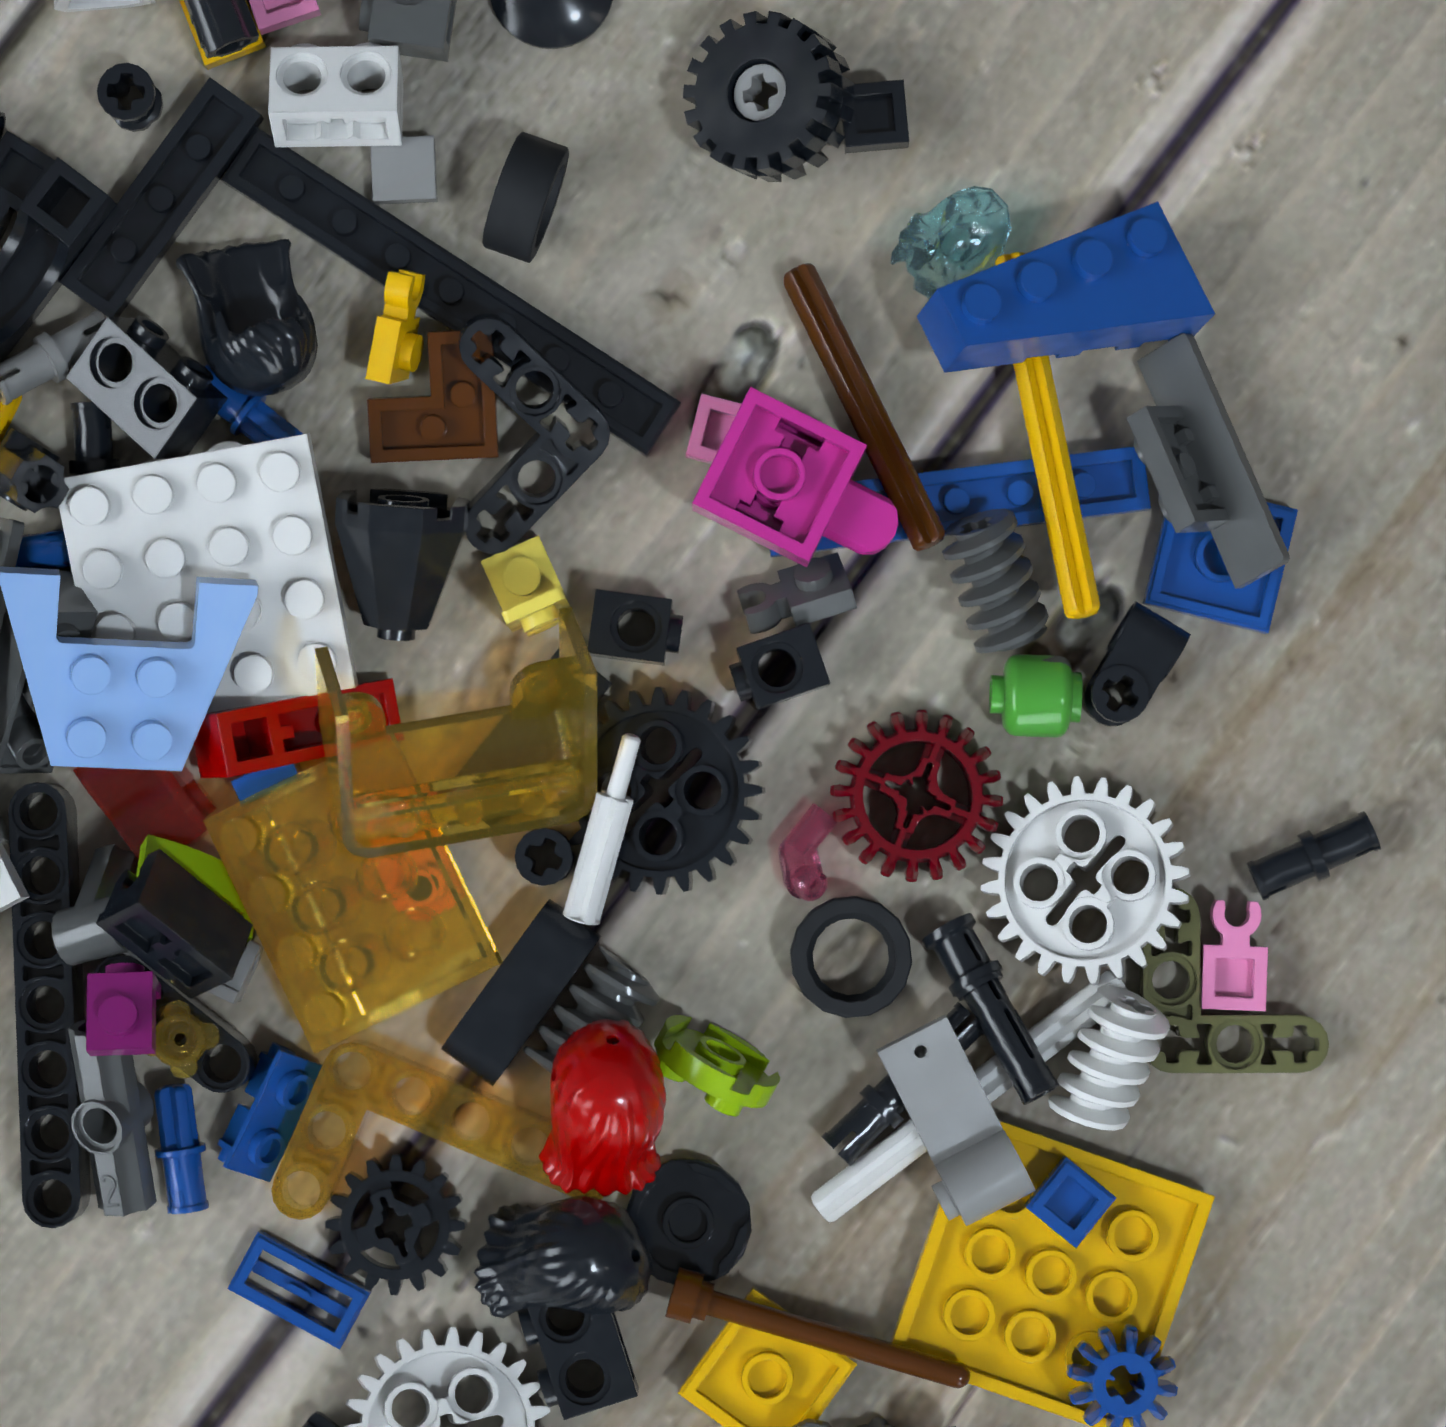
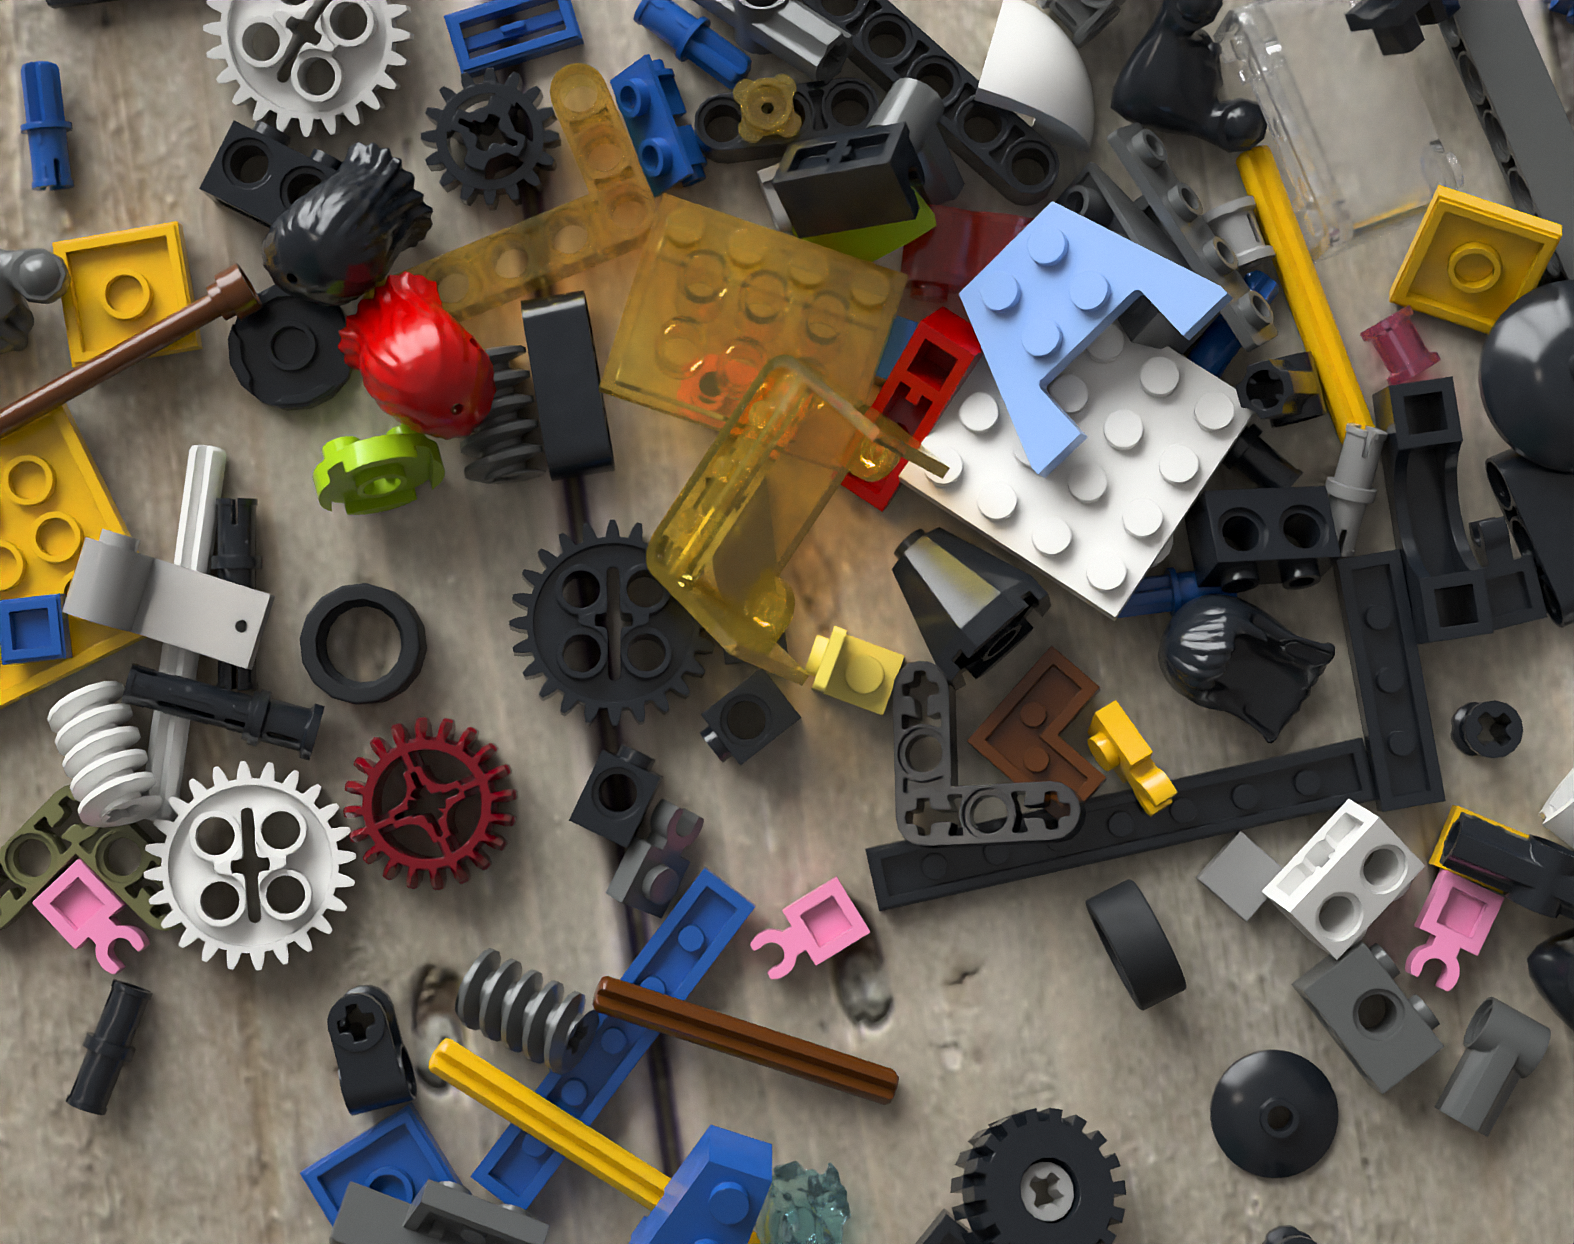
camera: 140 degrees right, 0 degrees up
magenta bracket [86,963,161,1056] -> none
black bush [515,828,575,886] -> none
white axle [563,733,641,925] -> none
dark pink brick [692,387,898,568] -> none
clear pink arm [778,803,838,901] -> none
bright green head [989,654,1083,738] -> none

